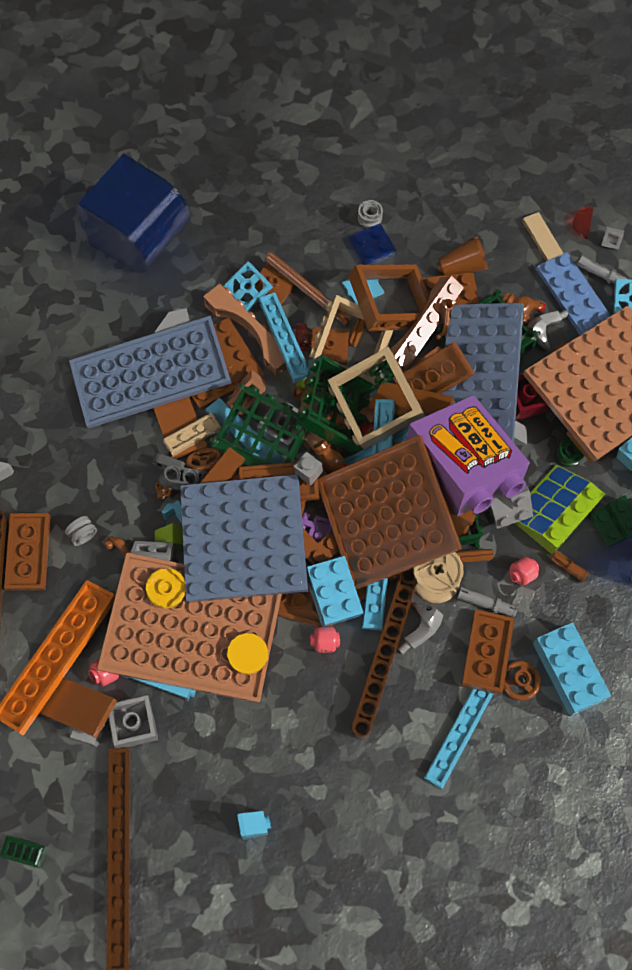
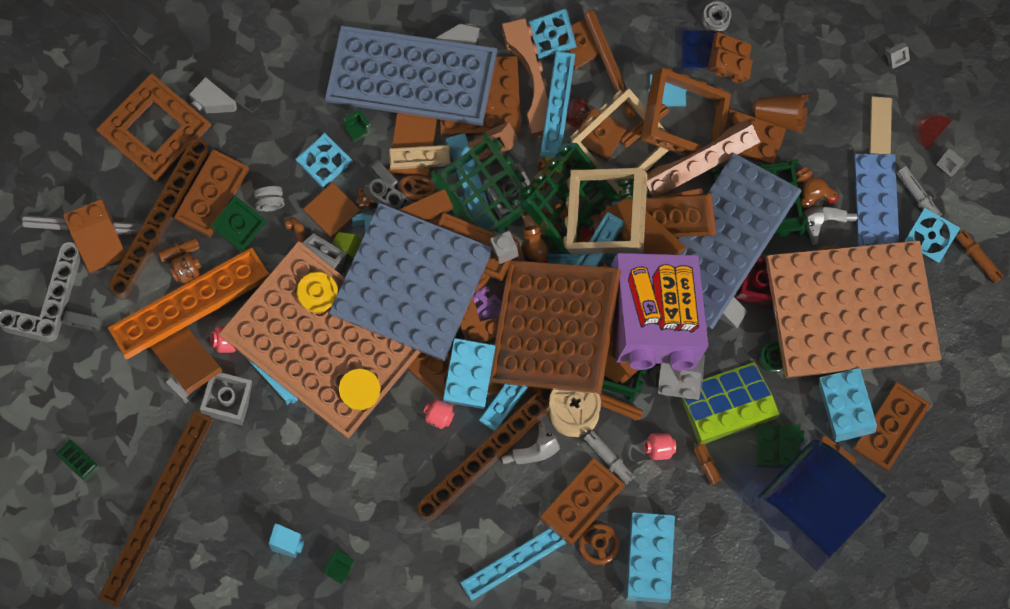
camera: 25 degrees right, 5 degrees up
dark orange piece [436,299,454,339] -> none
none -> dark orange axle [158,238,200,263]
none -> dark orange head [169,253,201,283]
none -> dark green plate [209,196,267,253]
none -> medium azure piece [295,133,353,189]
none -> dark orange tile [303,182,361,239]
none -> dark green panel [323,549,355,584]
none -> dark green panel [343,109,371,143]
none -> dark orange plate [708,32,753,83]
none -> light grey tile [885,42,910,69]

